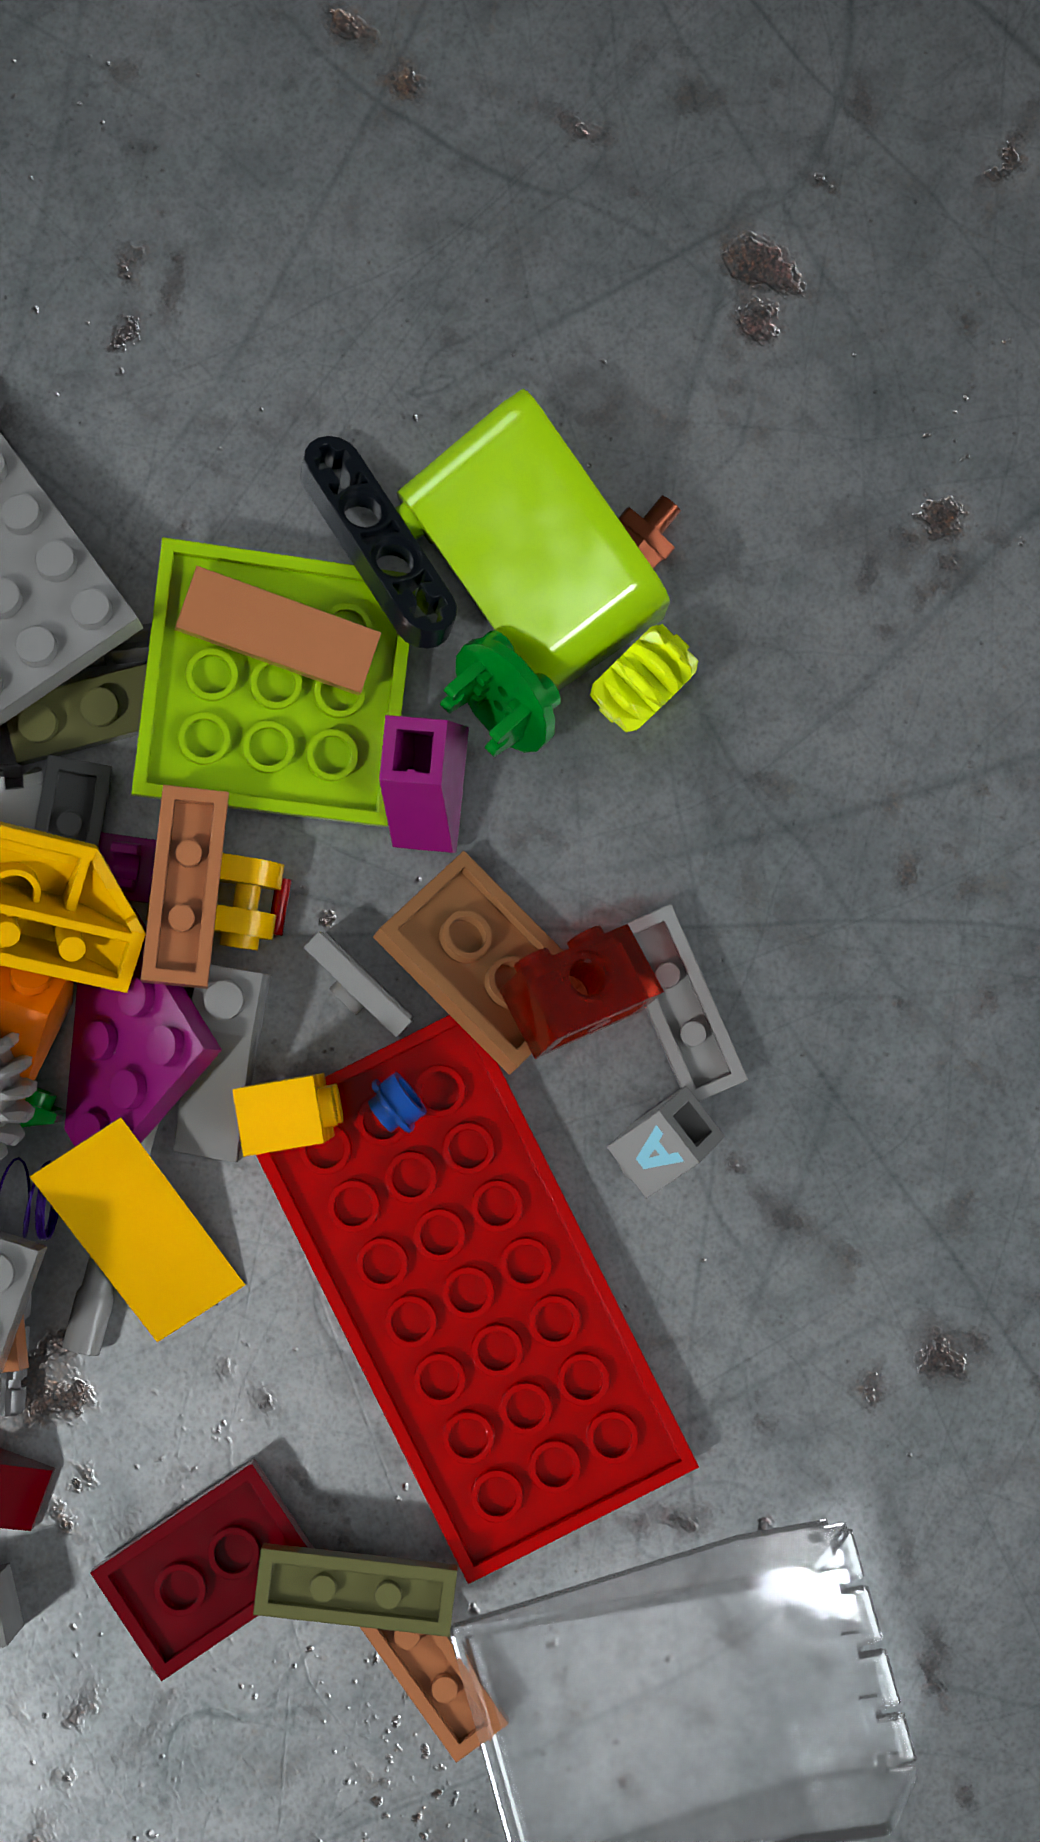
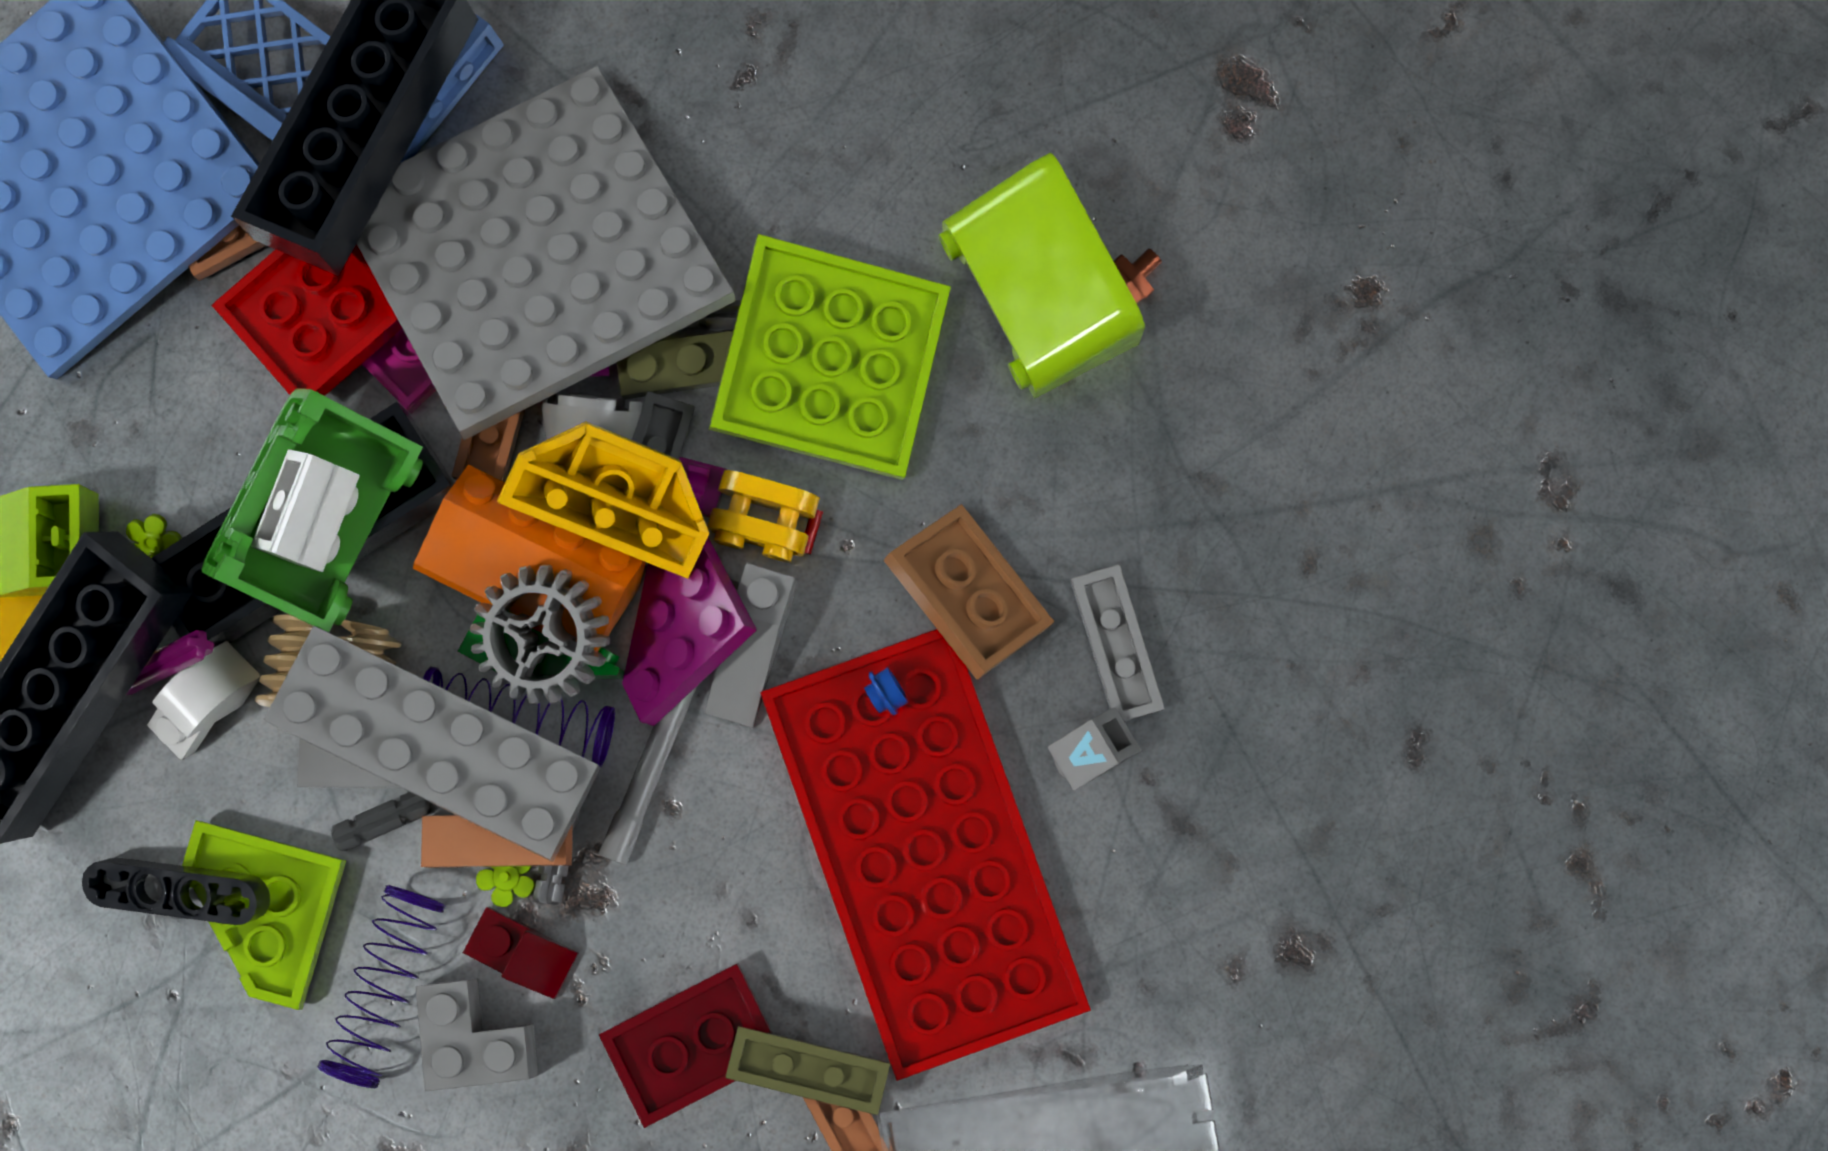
camera: 15 degrees right, 5 degrees down
yellow sticker [29,1117,245,1343] -> none
nougat plate [141,785,229,989] -> none
nougat tile [175,566,381,696] -> none
yellow brick [232,1072,343,1157] -> none
black beam [300,436,457,649] -> none
light grey plate [303,931,414,1037] -> none
magenta slope [379,715,469,853] -> none
green plate [440,630,561,757] -> none
clear red brick [500,924,664,1059] -> none
neon yellow gear [590,624,699,732] -> none

